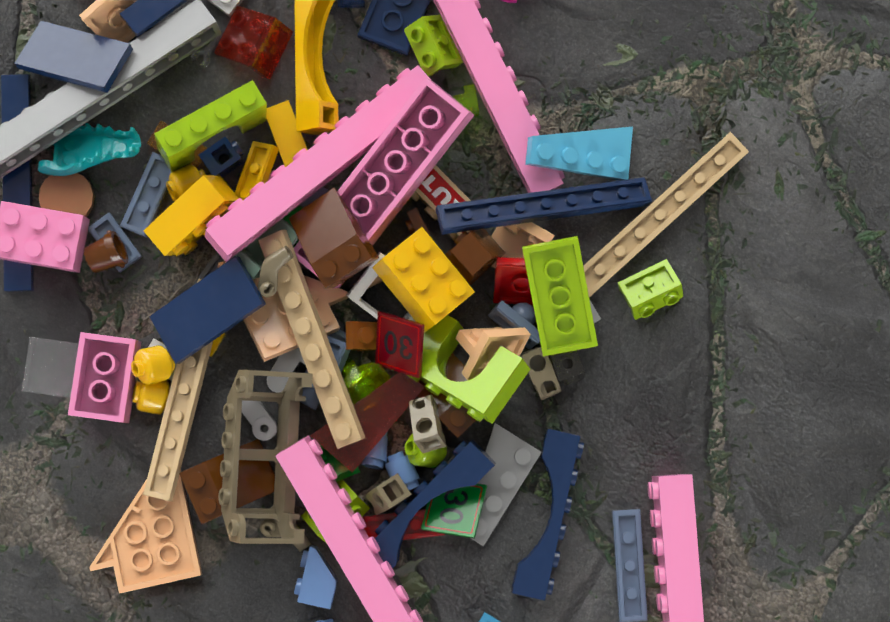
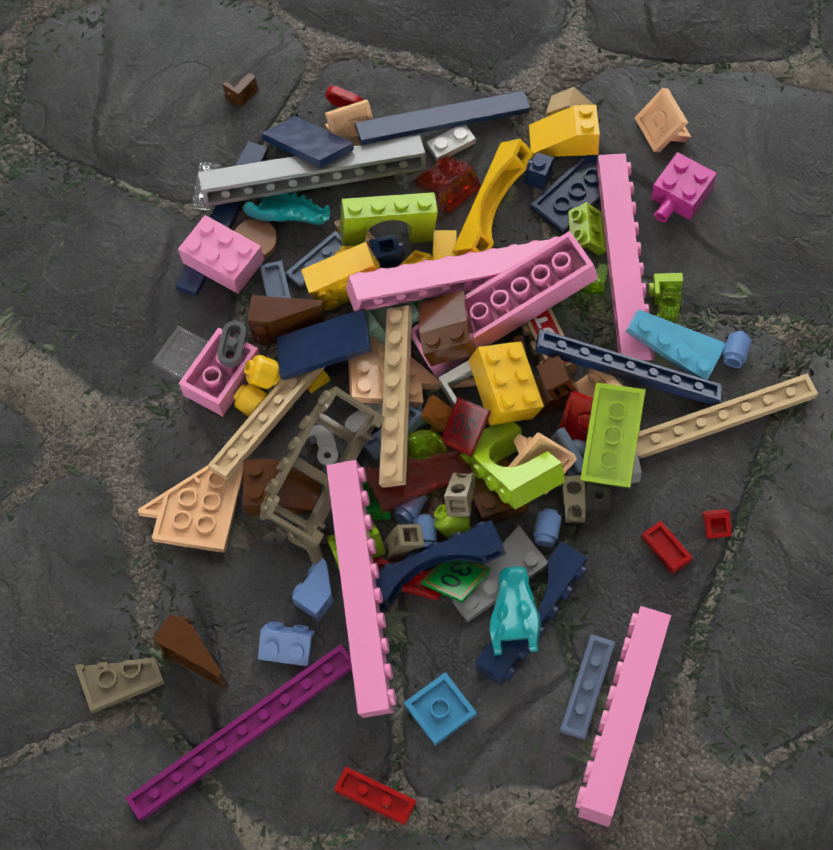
camera: 30 degrees right, 20 degrees down
reddish brown piece [83,230,129,273] -> none
dark tan arm [258,246,294,298] -> none
lime bracket [618,259,683,320] -> none
none -> dark grey plate [217,321,247,367]
none -> reddish brown slope [248,295,326,345]
none -> teal animal [490,566,541,656]
none -> medium blue brick [533,508,562,547]
none -> red tile [641,520,693,575]
none -> lime bracket [648,273,683,305]
none -> clear neon green leg [657,290,682,324]
none -> red slope [702,509,732,539]
none -> medium blue brick [723,331,752,368]

